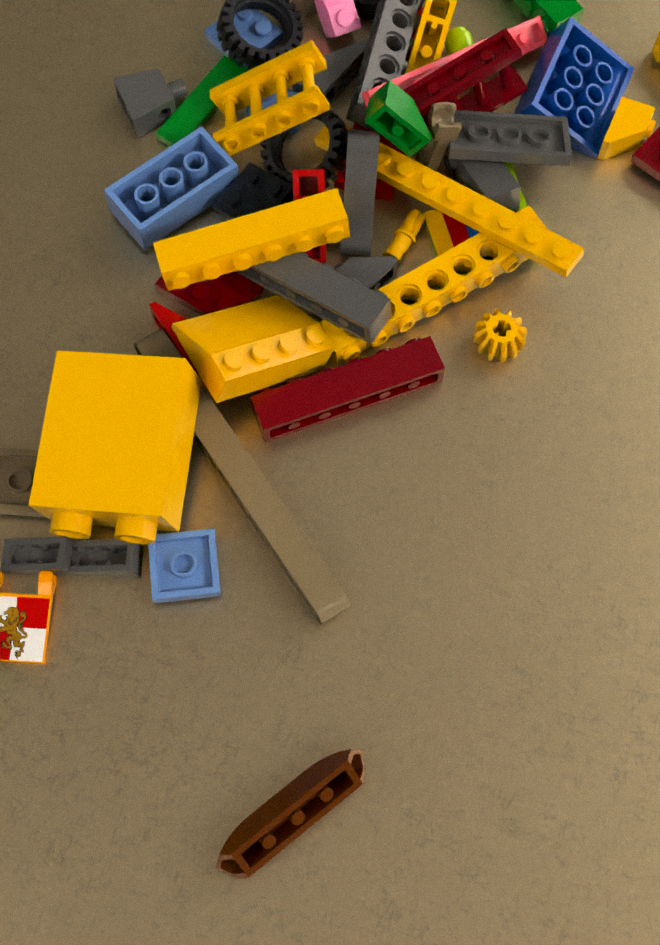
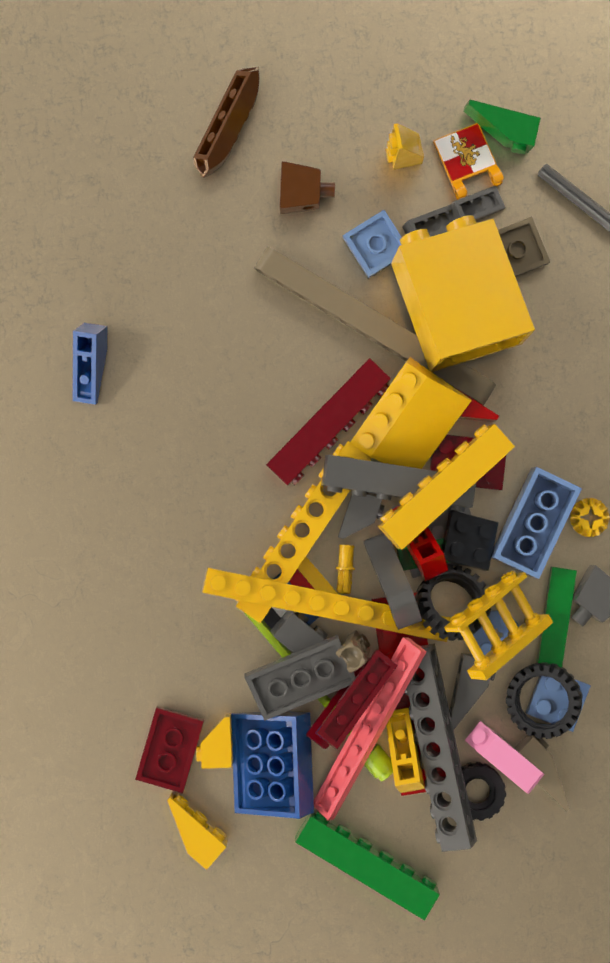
camera: 155 degrees right, 20 degrees up
green slope [365,80,432,157] -> none
yellow gear [473,308,527,363] -> none
none -> blue slope [73,323,108,405]
none -> reddish brown torso [280,161,335,214]
none -> yellow slope [385,123,424,170]
none -> yellow gear [570,498,610,537]

